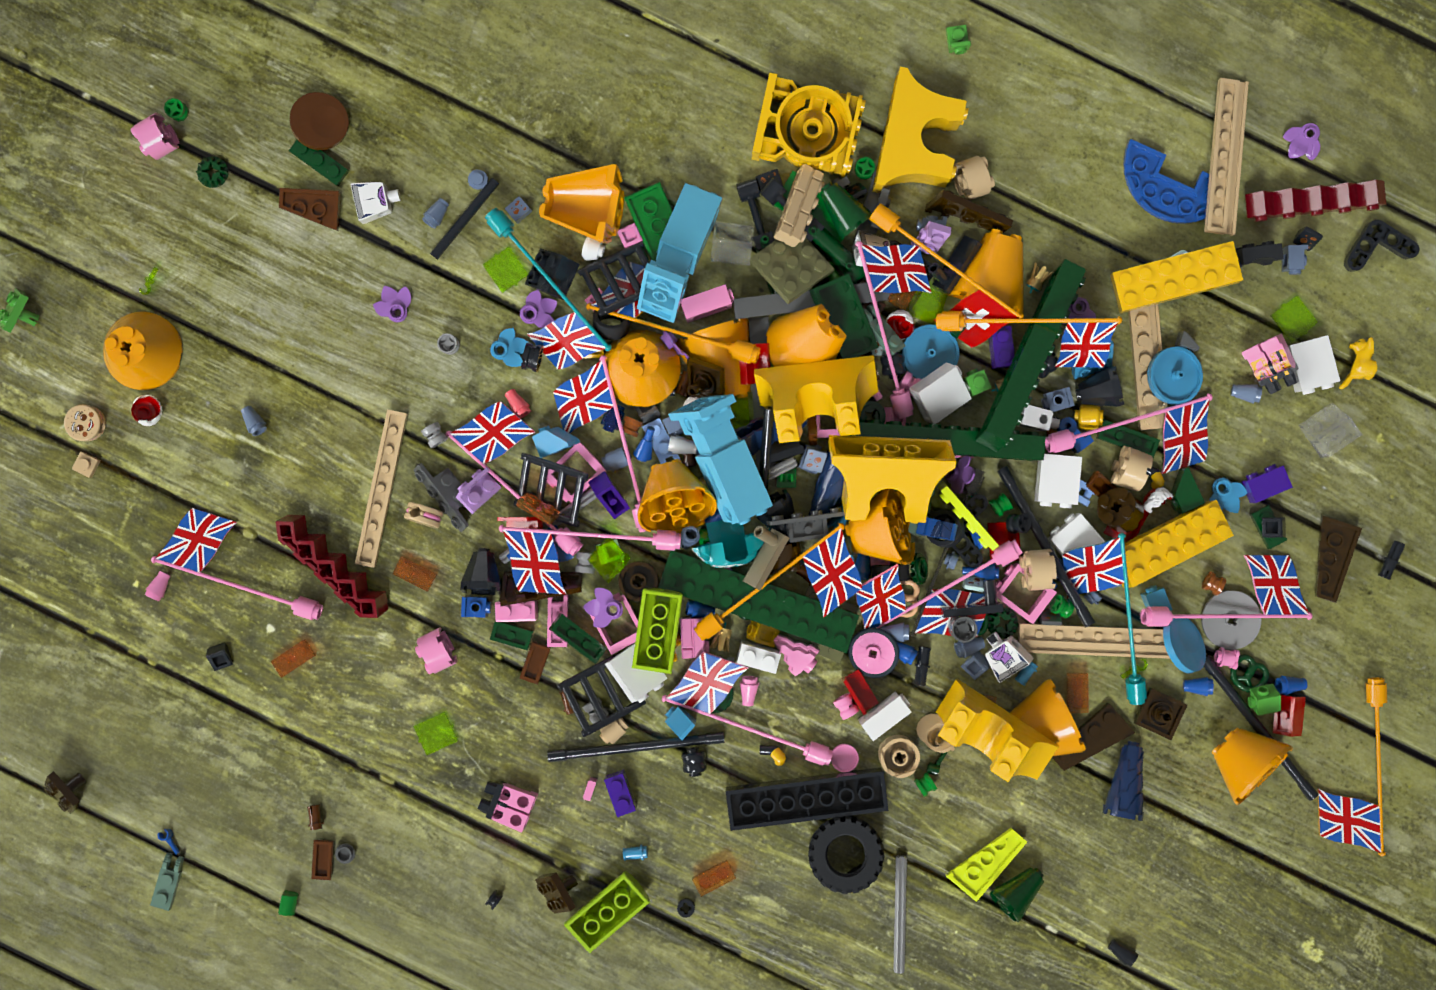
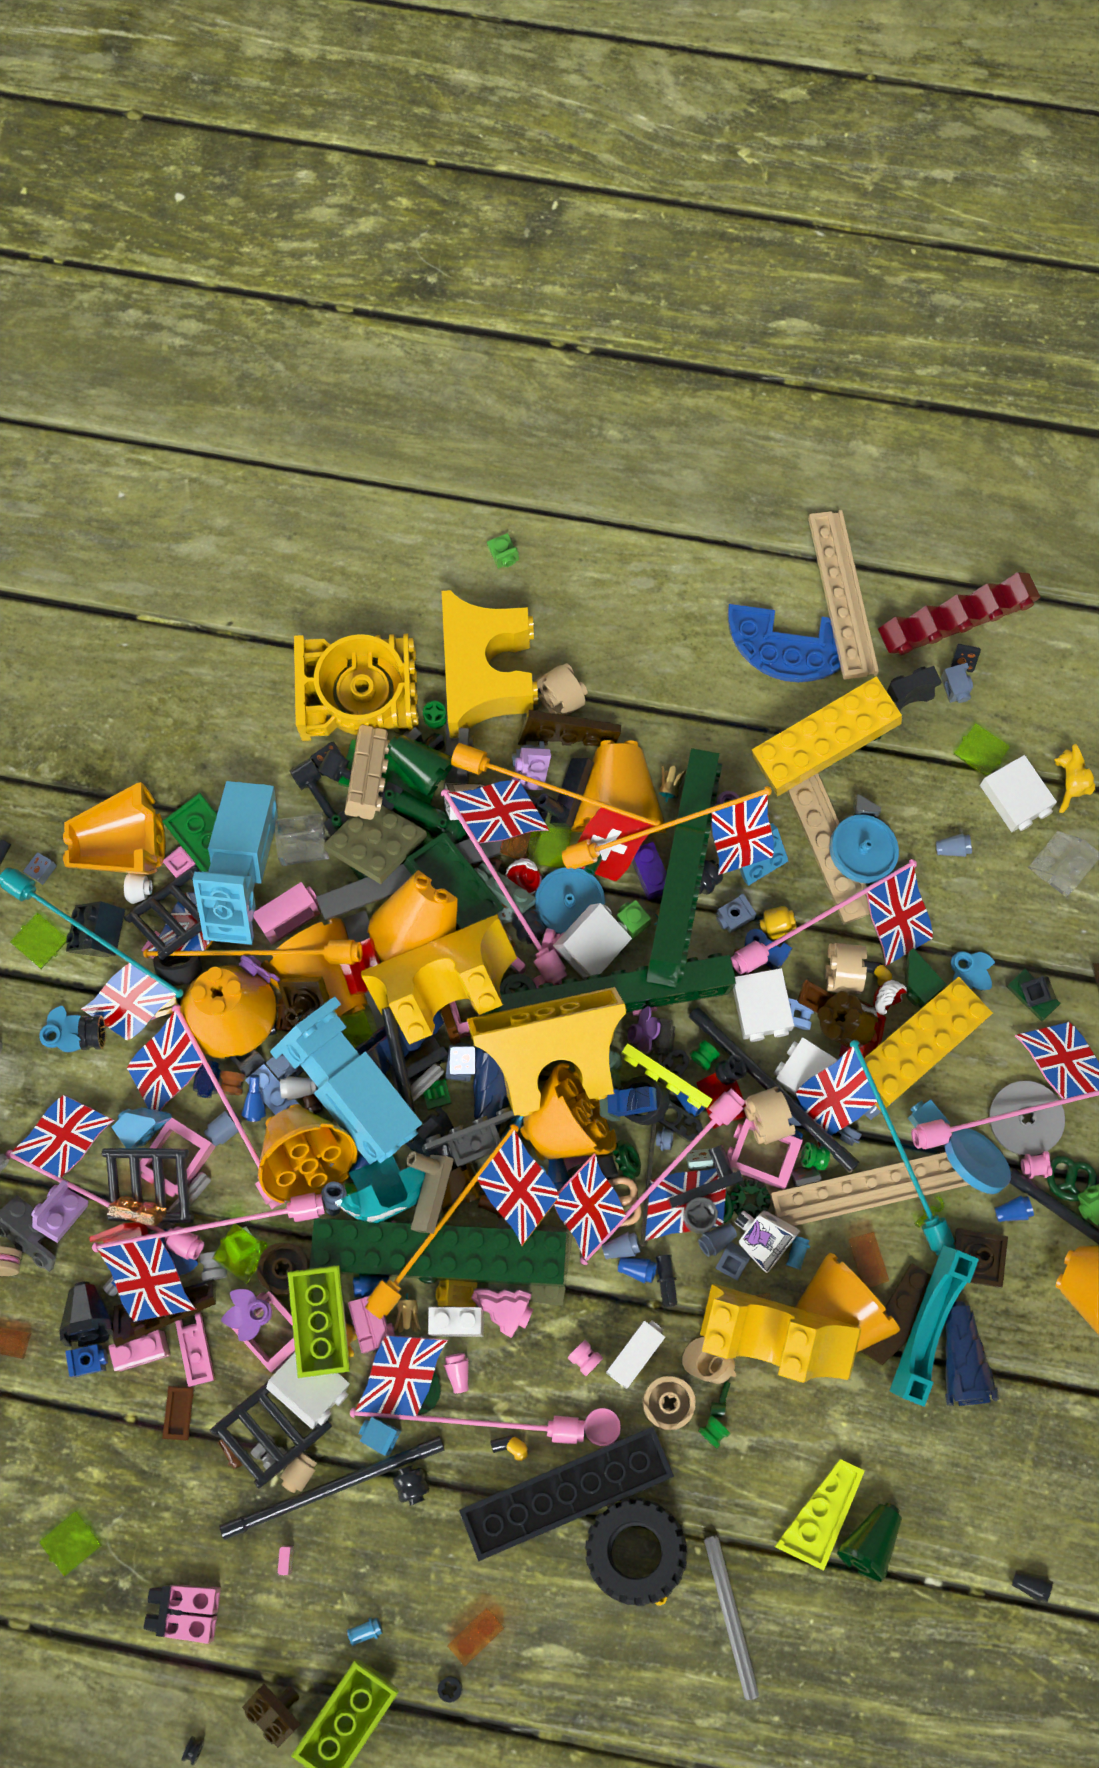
camera: 15 degrees left, 15 degrees down
bright pink brick [415,627,458,674] -> none
dark green plate [490,620,534,651] -> none
coral cone [505,389,531,419] -> none
medium lavender plate [520,290,557,328] -> none
dark green plate [549,613,607,664] -> none
dark purple brick [588,471,630,519] -> none
dark purple brick [604,769,637,817] -> none
red panel [841,669,879,715] -> none
bright pink wheel [848,628,899,678] -> none
blue cone [962,563,999,580] -> none
white torso [1016,405,1060,431] -> none
black cone [1075,365,1125,407] -> none
dark green plate [1096,420,1160,458] -> none
dark orange wheel [1202,571,1226,596] -> none
dark purple brick [1241,464,1293,503] -> none
hips [1242,333,1299,395] -> none
medium lavender plate [1283,123,1321,161] -> none
black beam [1344,220,1420,272] -> none
none -> teal arch [889,1245,979,1407]

